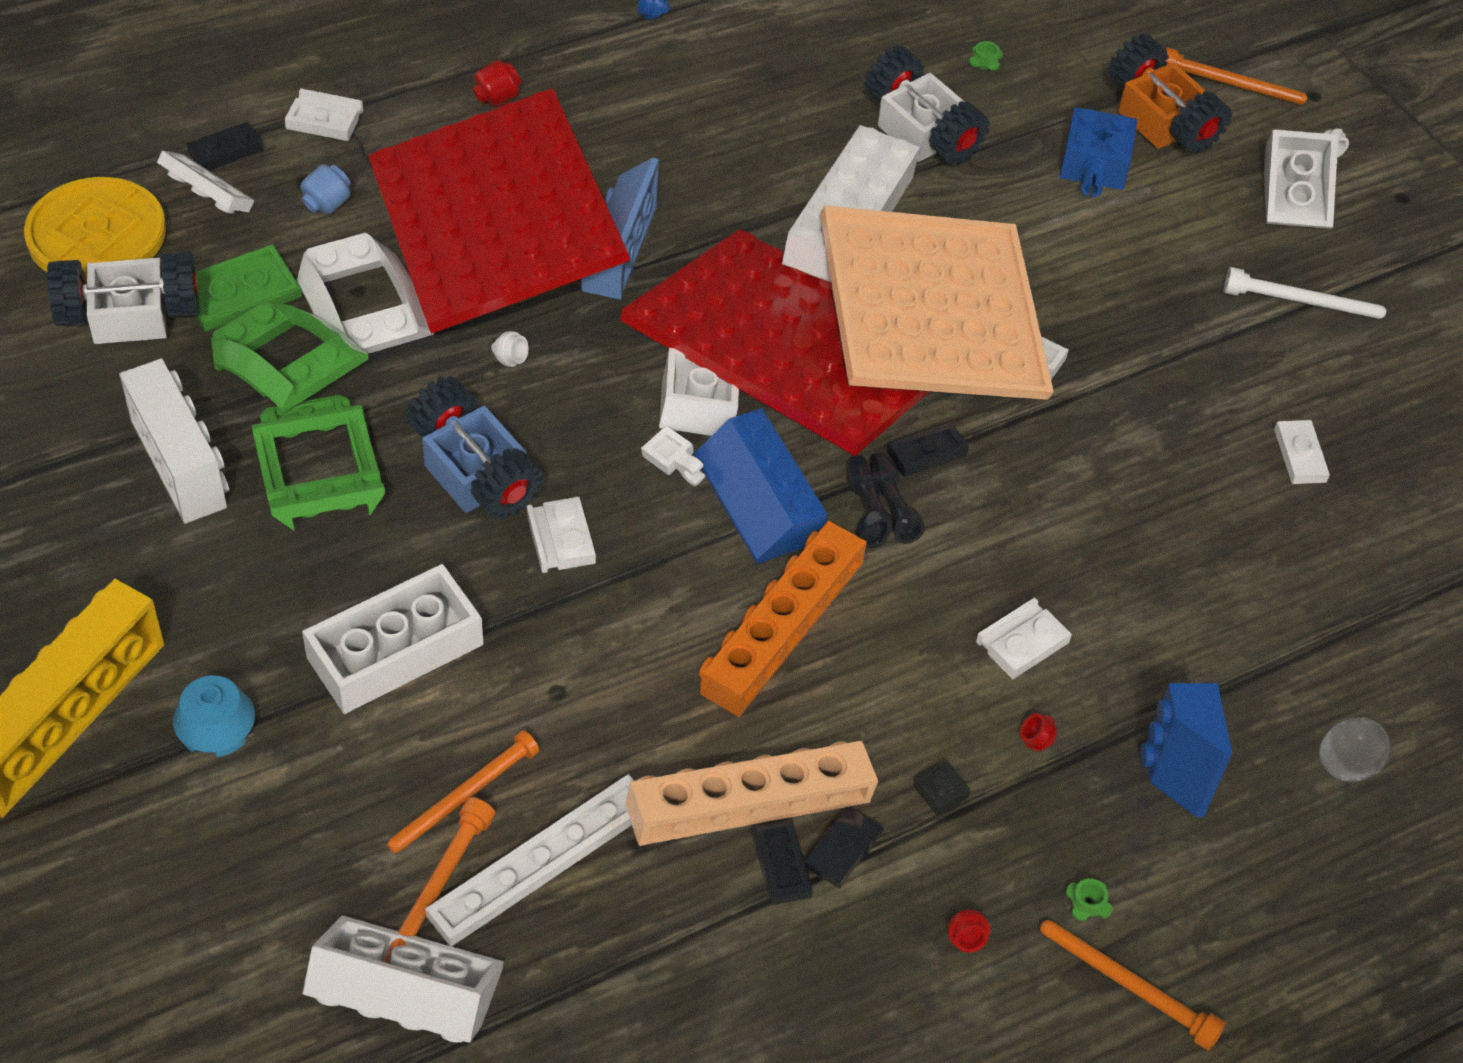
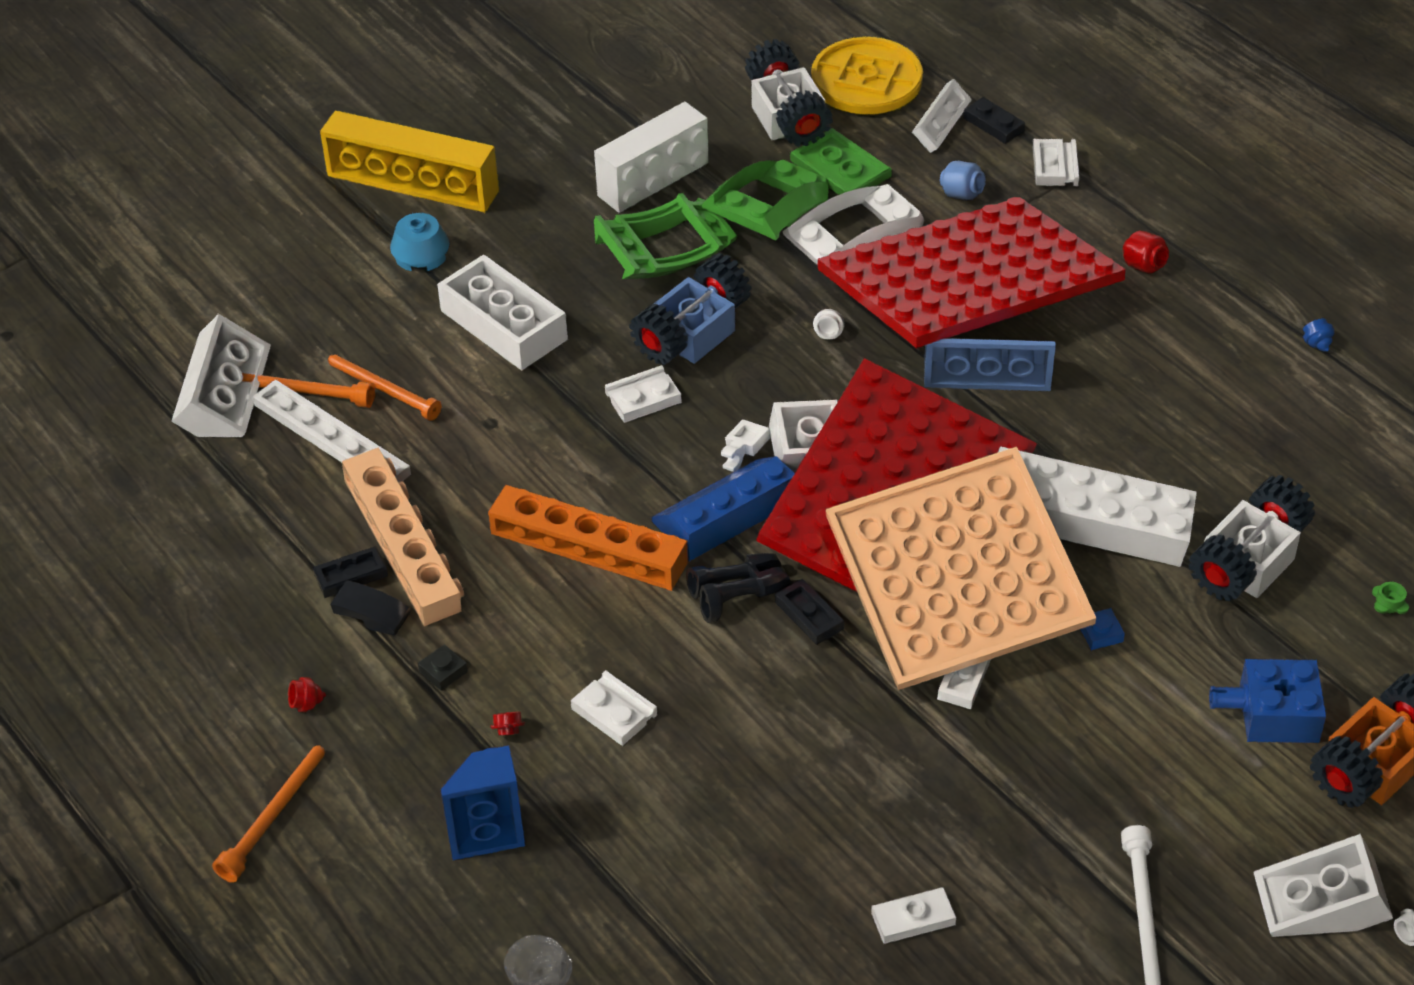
camera: 85 degrees right, 5 degrees down
bright green plate [1066,879,1113,921] -> none

